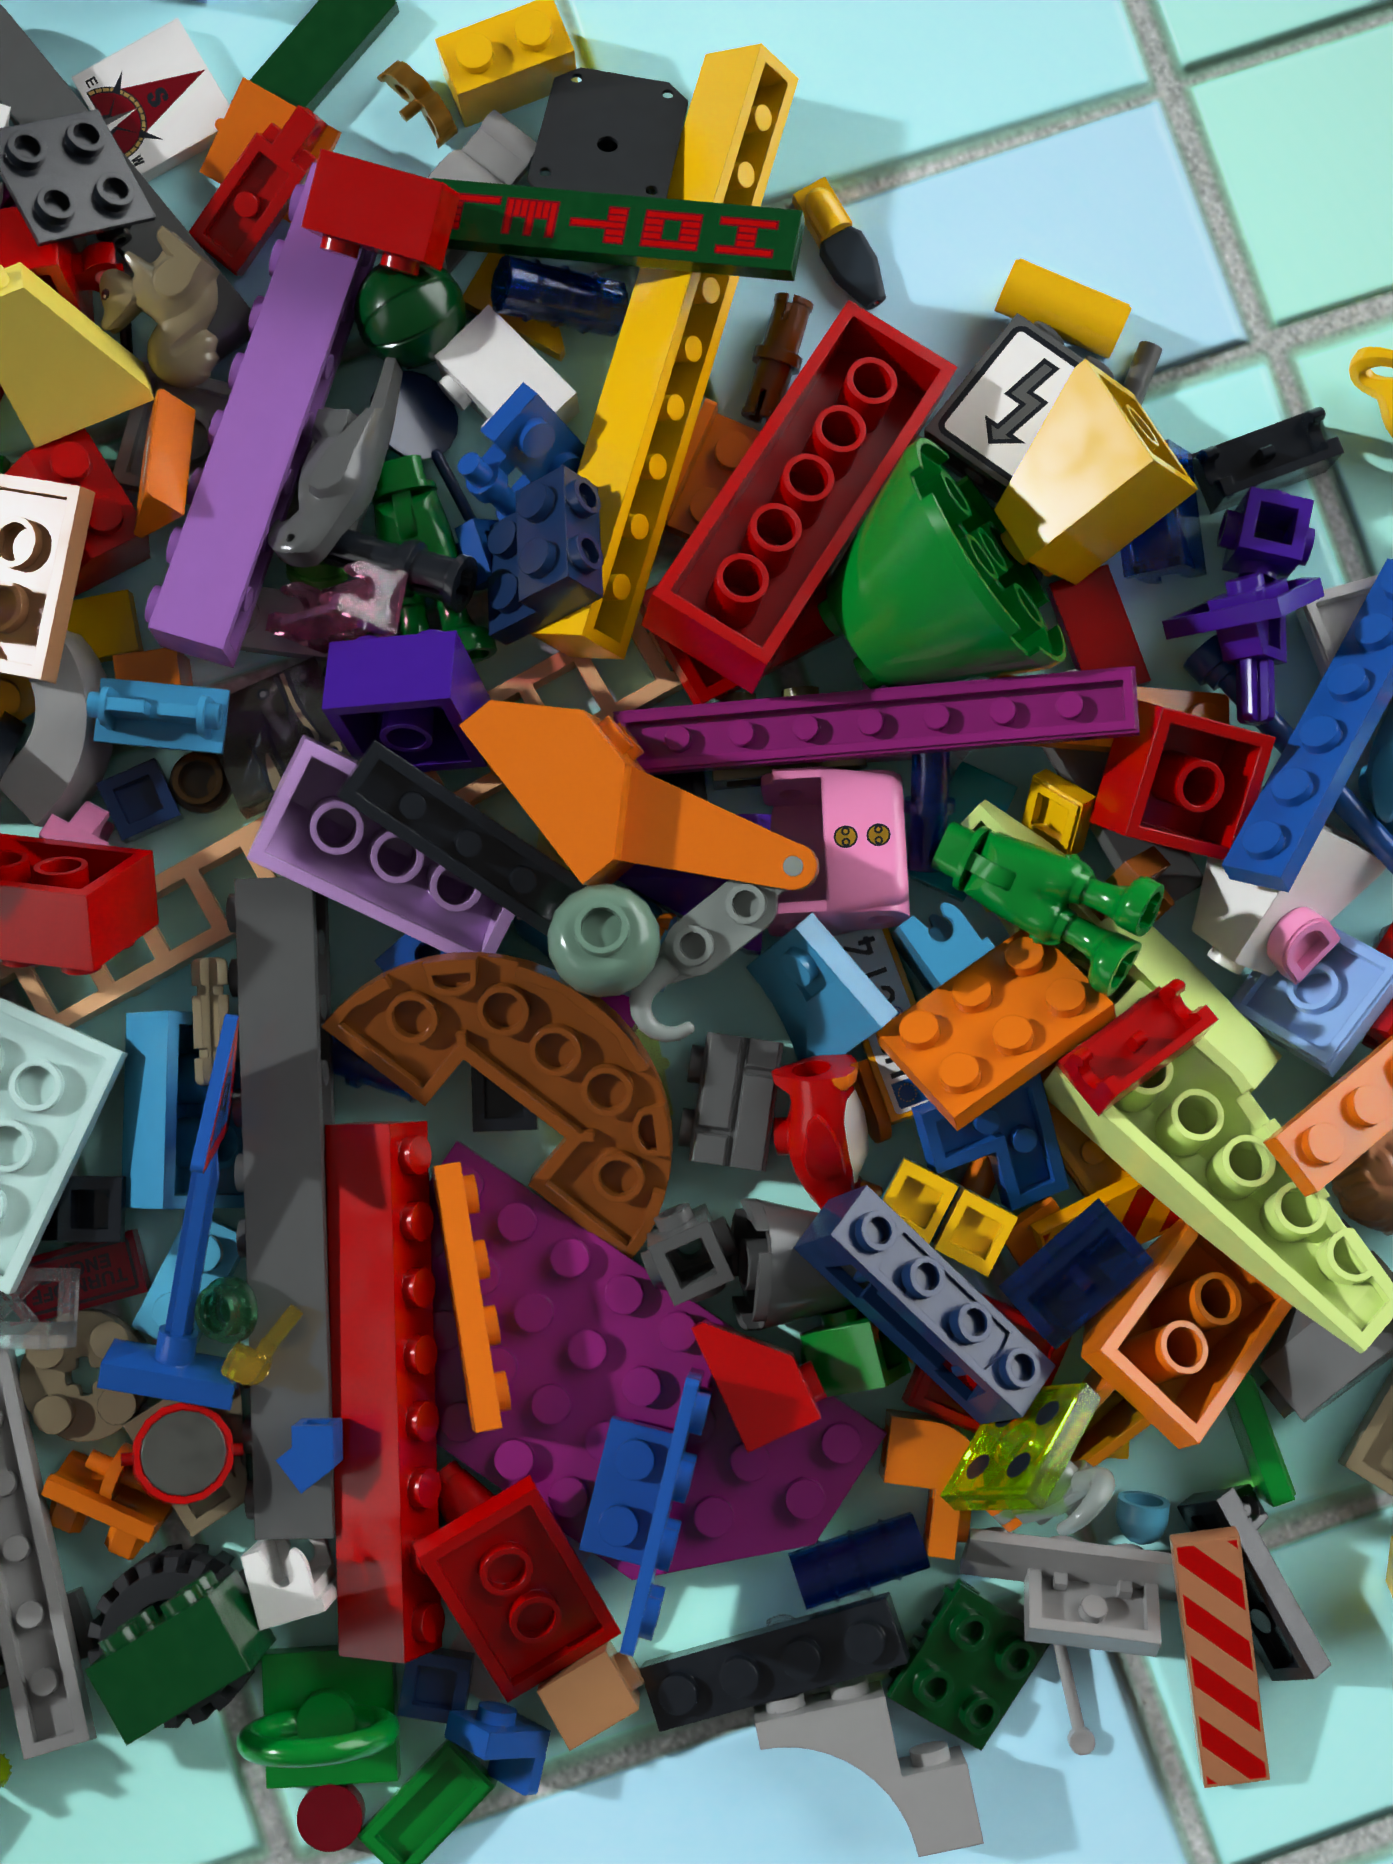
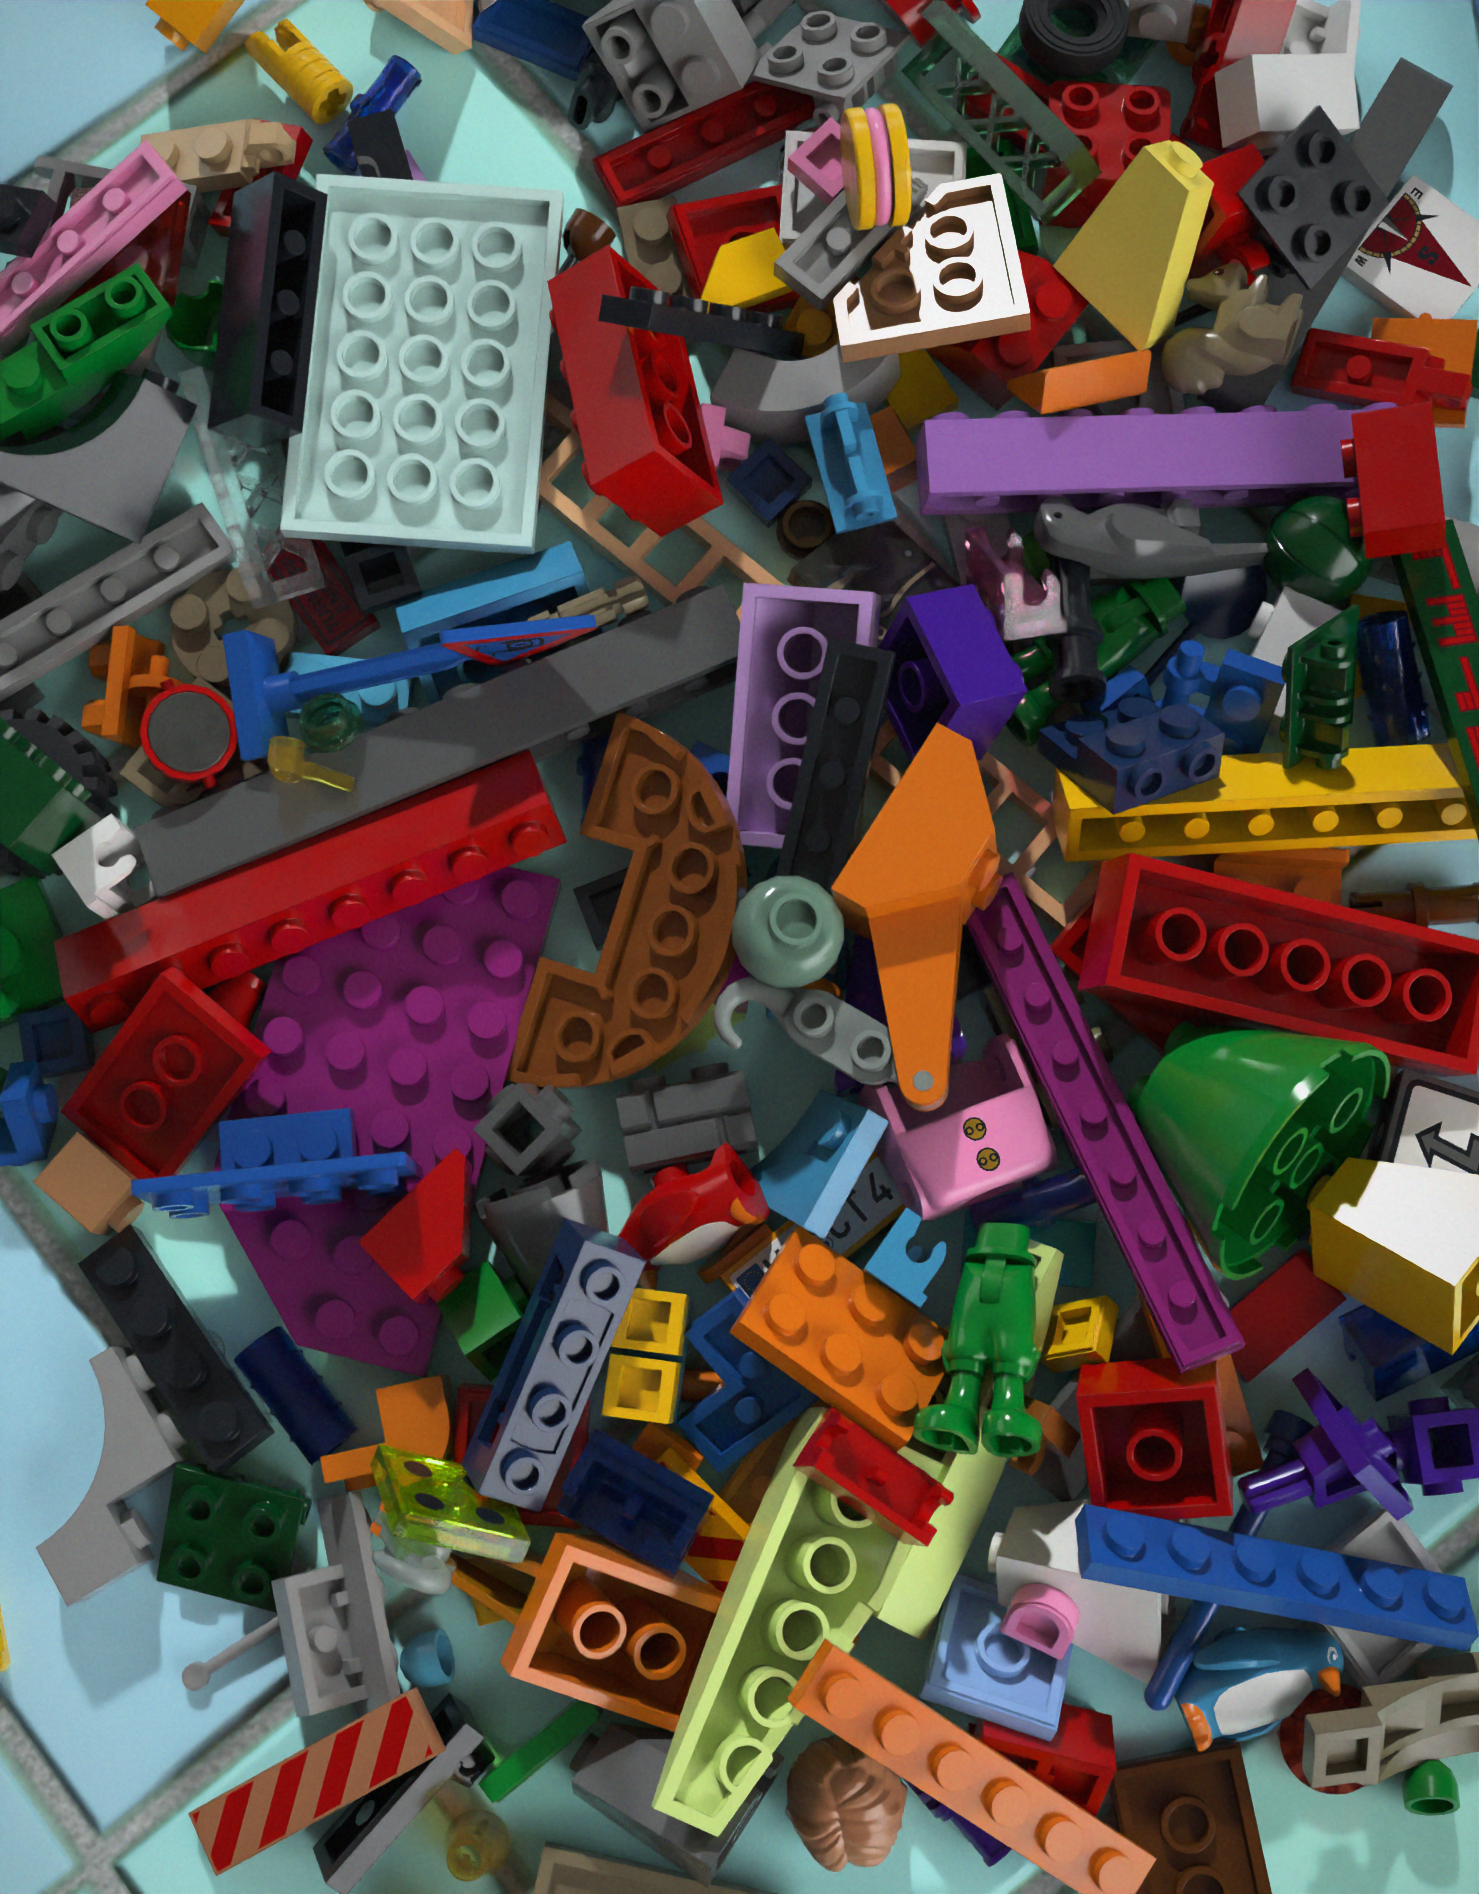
camera: 75 degrees right, 5 degrees down
blue piece [276,1418,343,1494] -> none
orange plate [431,1161,511,1433] -> none
none -> clear yellow cone [444,1809,511,1882]
none -> dark green hinge [1279,604,1359,770]

